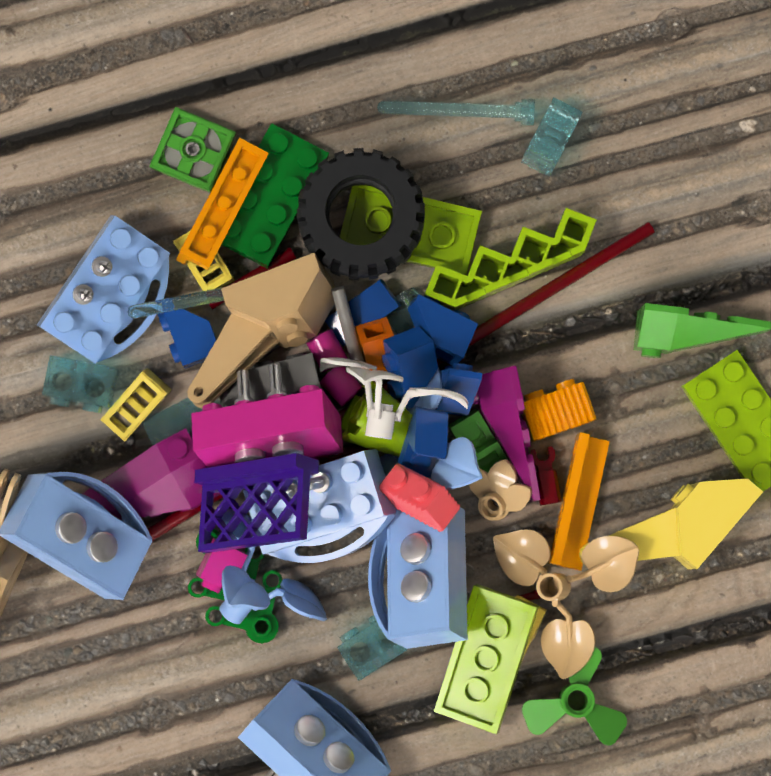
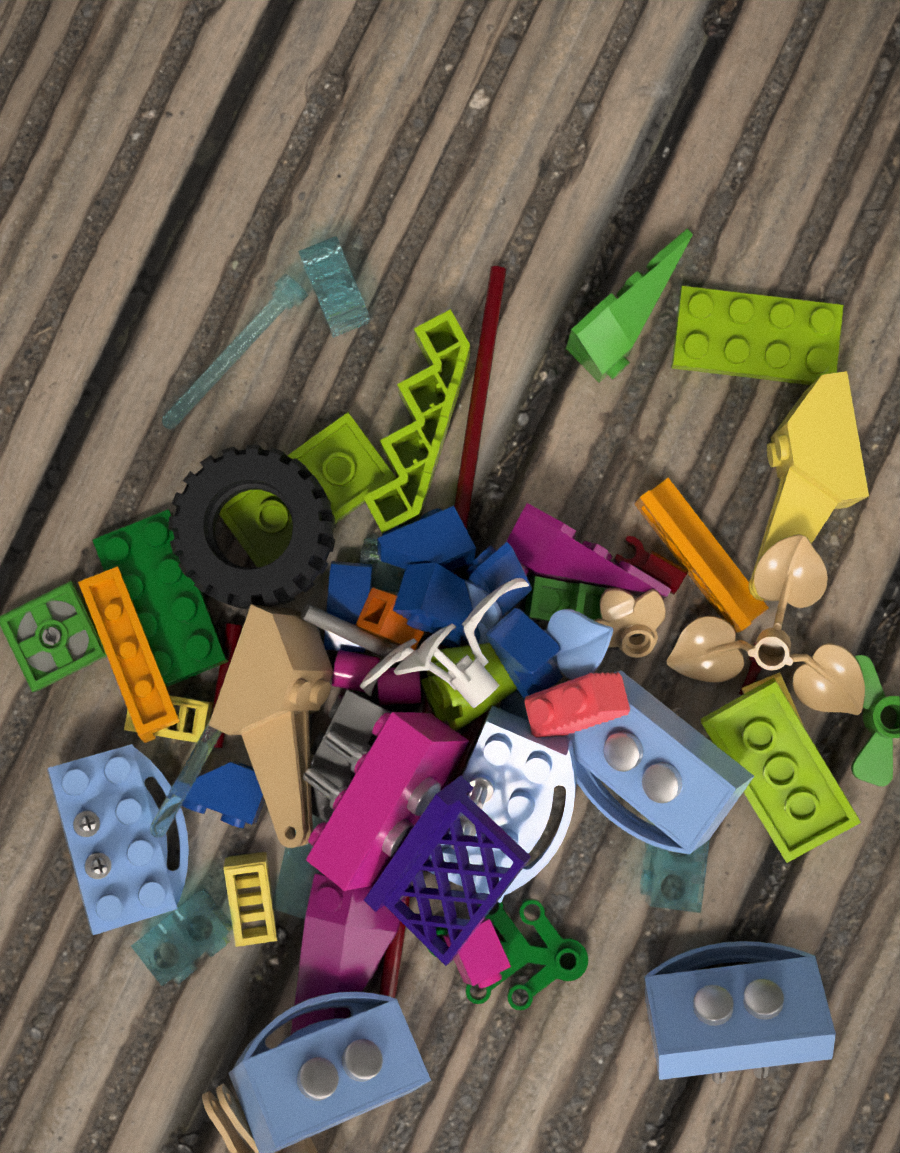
camera: 40 degrees left, 0 degrees up
light blue plant [219,508,327,624] -> none
light orange brick [522,378,597,442] -> none

